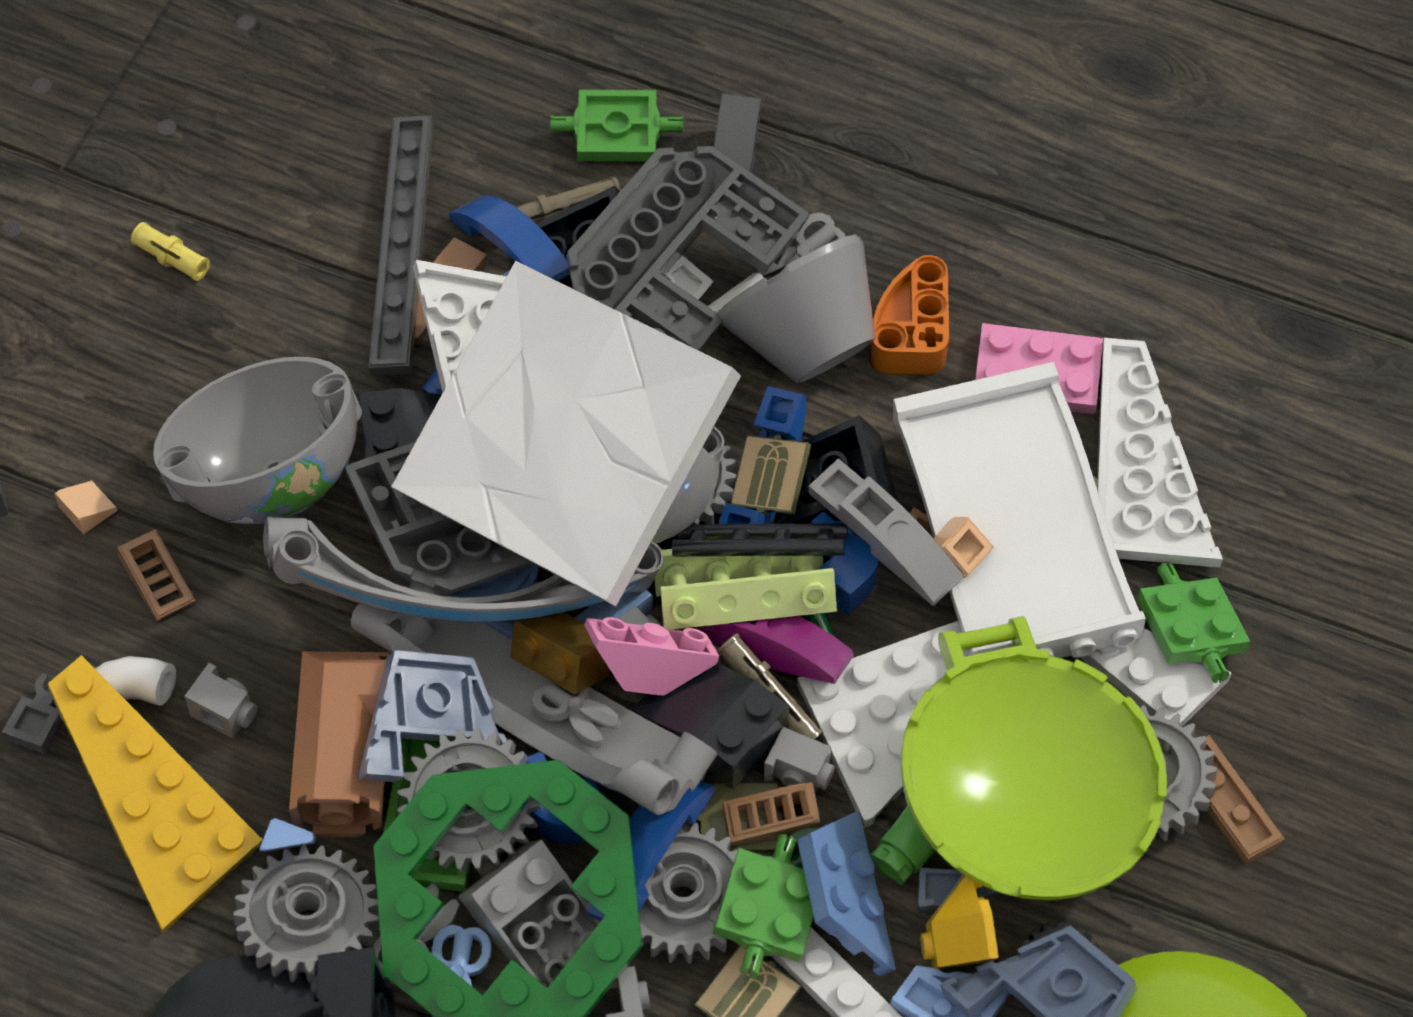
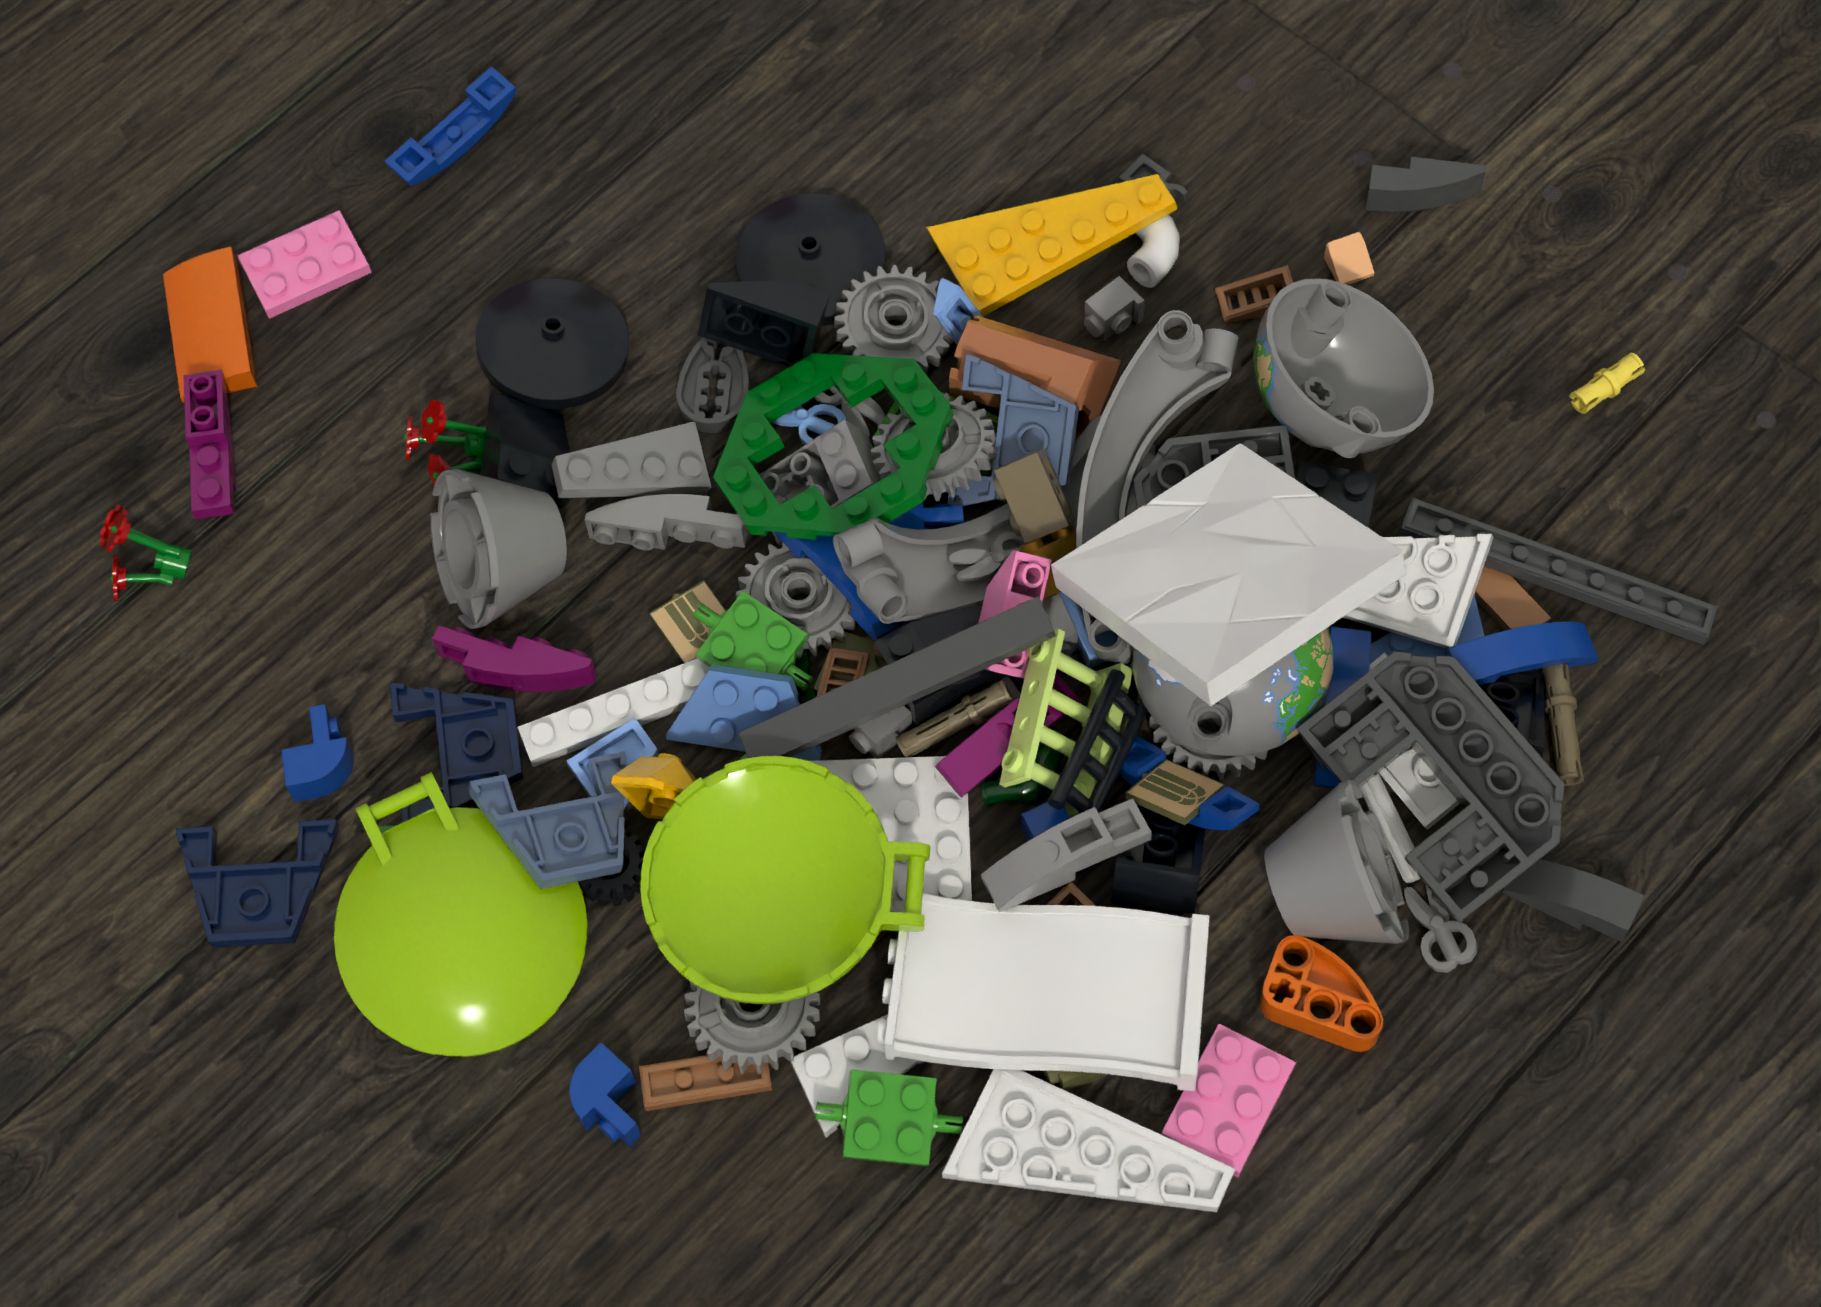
camera: 115 degrees right, 5 degrees up
bright green plate [550,90,683,162] -> none
light nougat slope [933,517,994,577] -> none
none -> blue brick [570,1042,641,1147]
none -> dark grey tile [739,596,1056,758]
none -> dark tan brick [993,447,1075,544]

